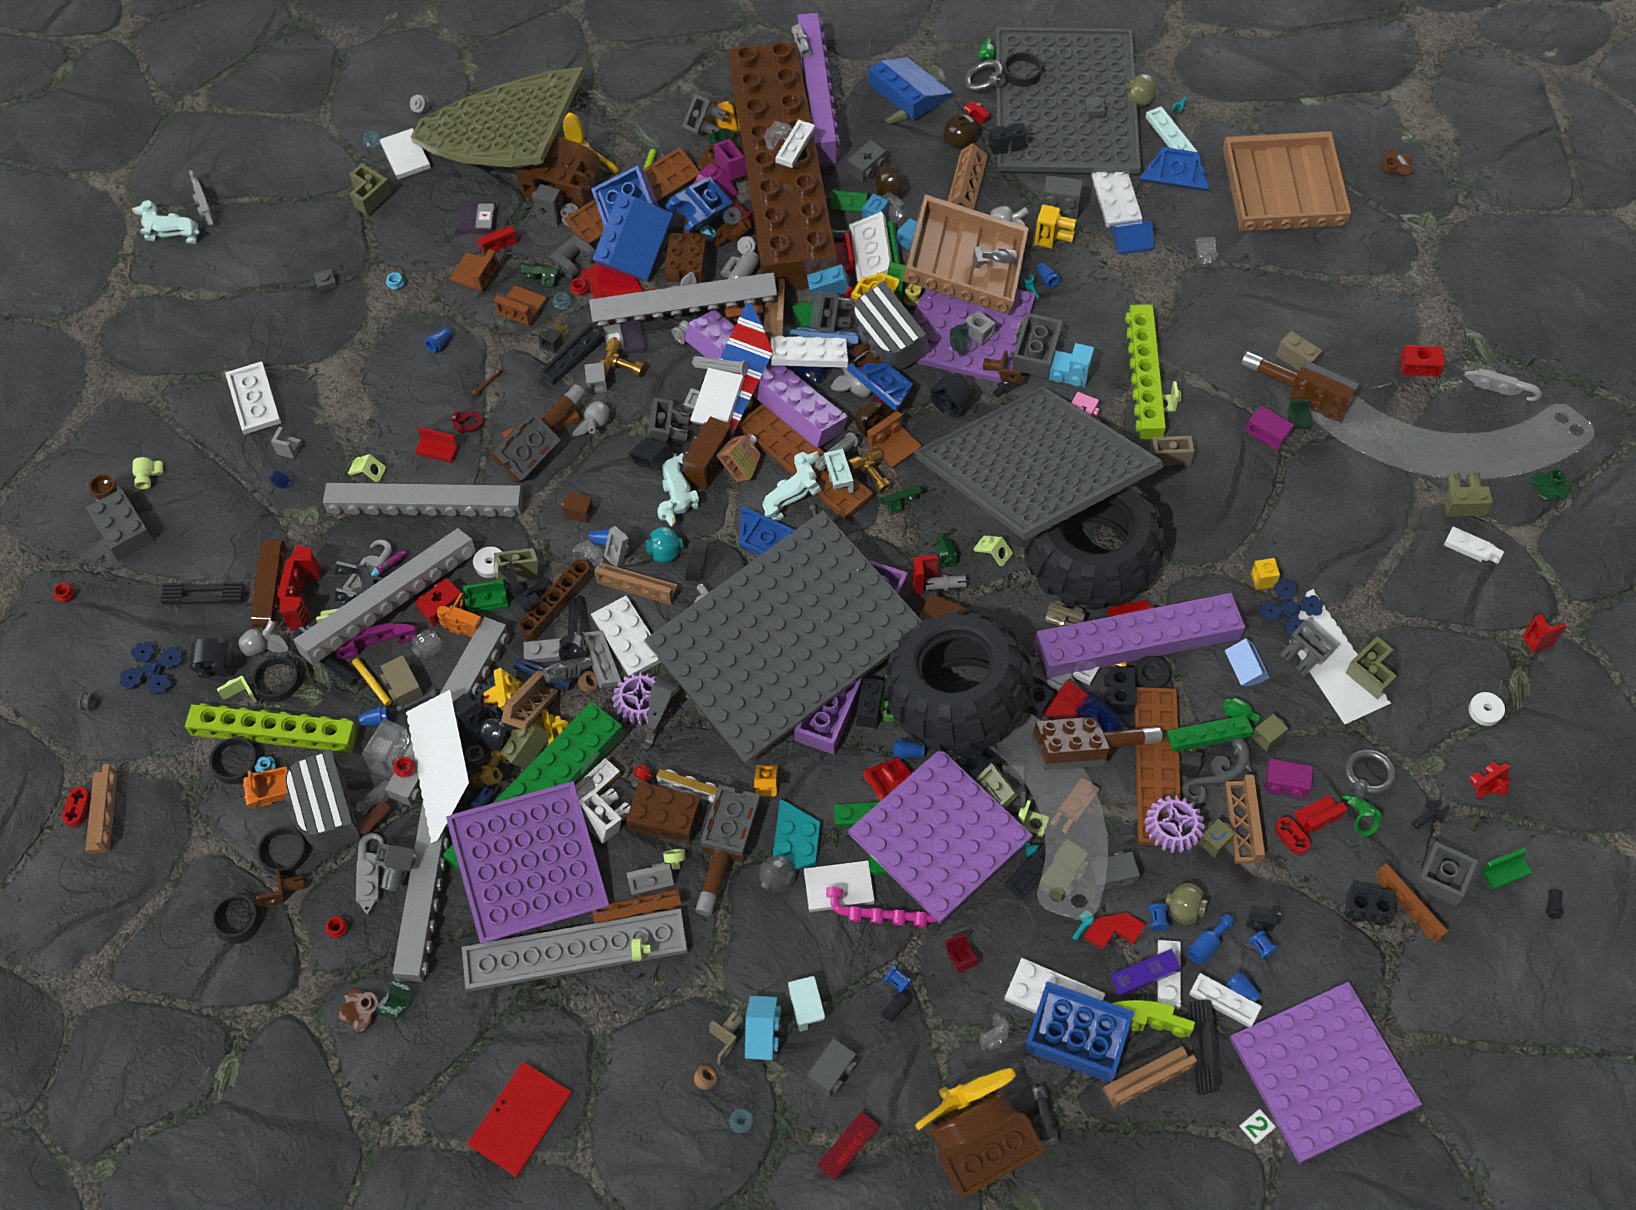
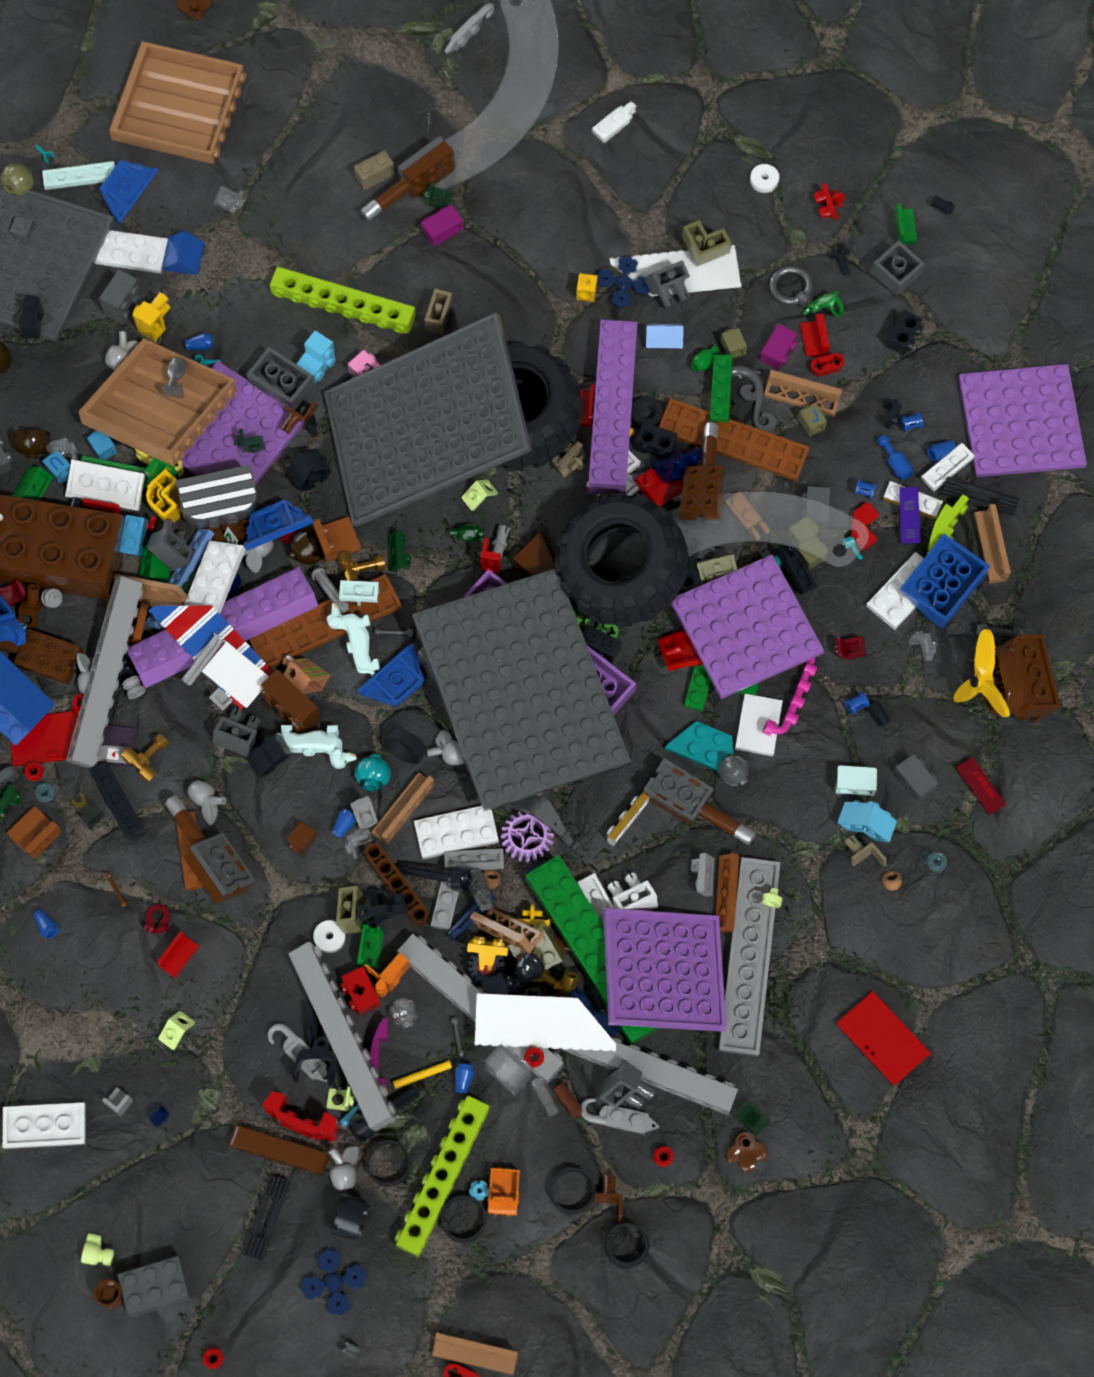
camera: 75 degrees left, 10 degrees up
yellowish green bracket [217,676,257,703] -> none
dark grey brick [285,749,361,851] -> none
light grey brick [323,483,523,517] -> none
magenta piece [371,550,408,576] -> none
dark tan brick [380,655,423,705] -> none
light grey panel [585,363,607,394] -> none
reddish brown brick [626,782,702,844] -> none
red plate [633,765,653,783] -> none
yellowish green tile [663,849,686,870] -> none
light grey piece [720,251,759,279] -> none
clear light blue plate [723,207,741,225] -> none
light orange slope [754,765,778,796] -> none
blue cone [893,739,925,759] -> none
medium nougat fence [947,143,988,209] -> none
light grey brick [965,311,995,345] -> none
yellowish green bracket [1018,800,1049,837] -> none
lavender gear [1145,795,1205,853] -> none
yellowish green bracket [1162,381,1181,412] -> none
olive plant [1165,883,1208,926] -> none
white sticker [1240,1109,1275,1144] -> none
dark orange plate [1375,863,1448,943] -> none
red brick [1400,345,1445,377] -> none
olive brick [1443,472,1493,517] -> none
red panel [1522,614,1567,653] -> none
dark green plate [1530,469,1570,501] -> none

